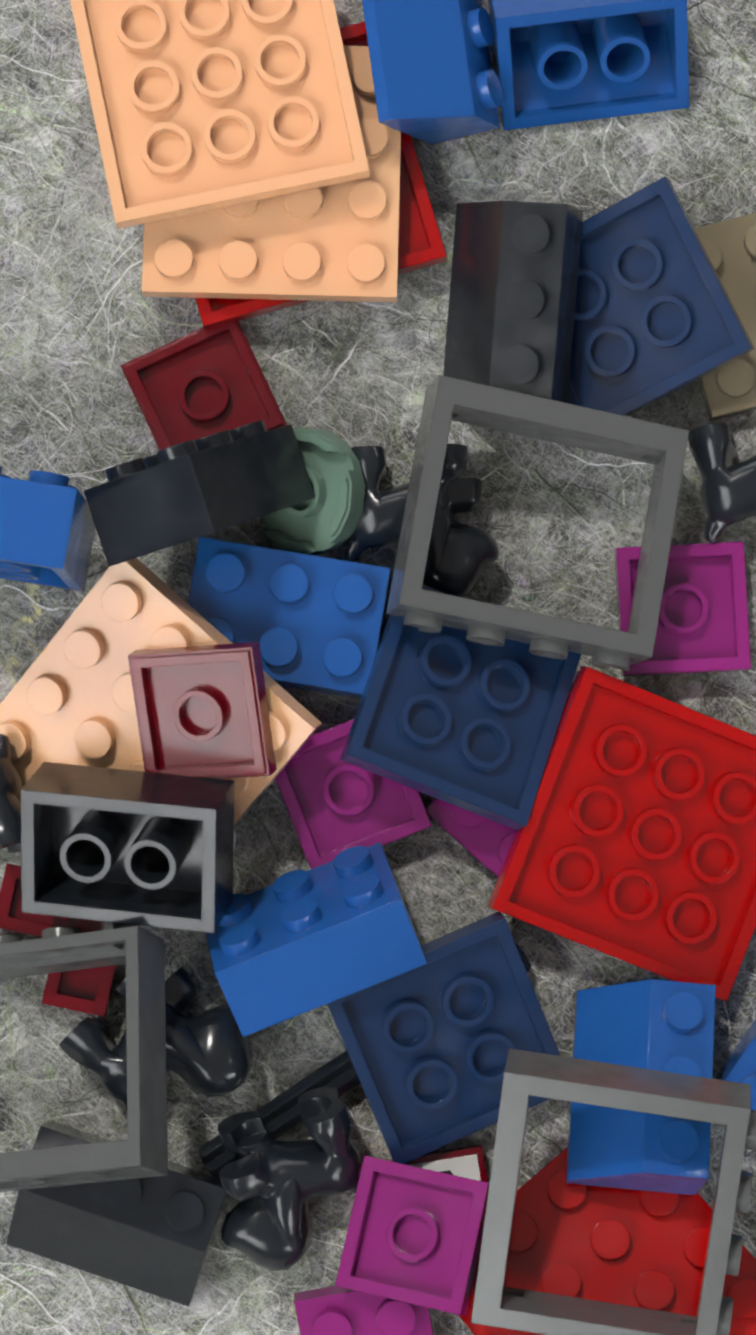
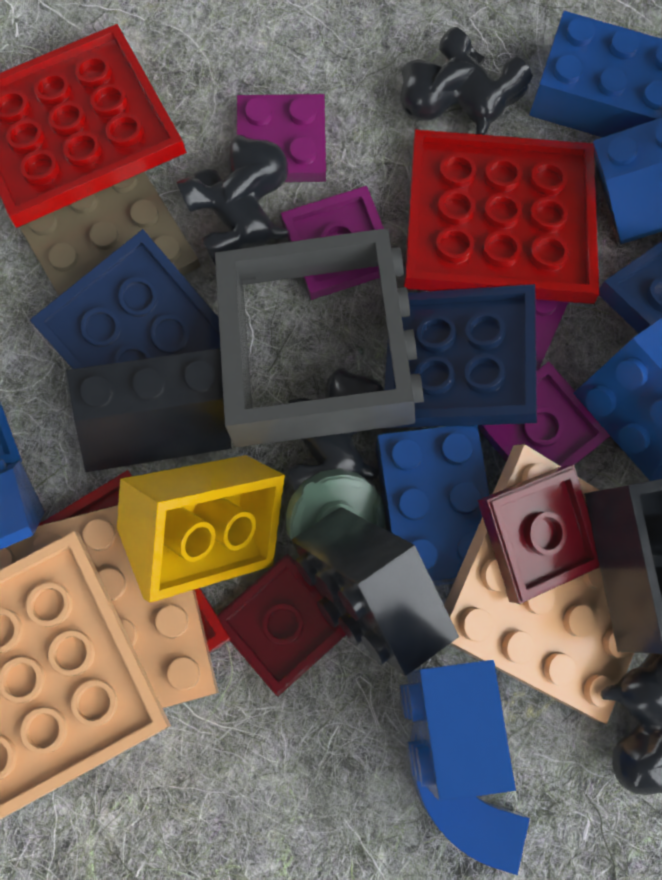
camera: 110 degrees left, 10 degrees down
none -> yellow slope [117,455,285,603]

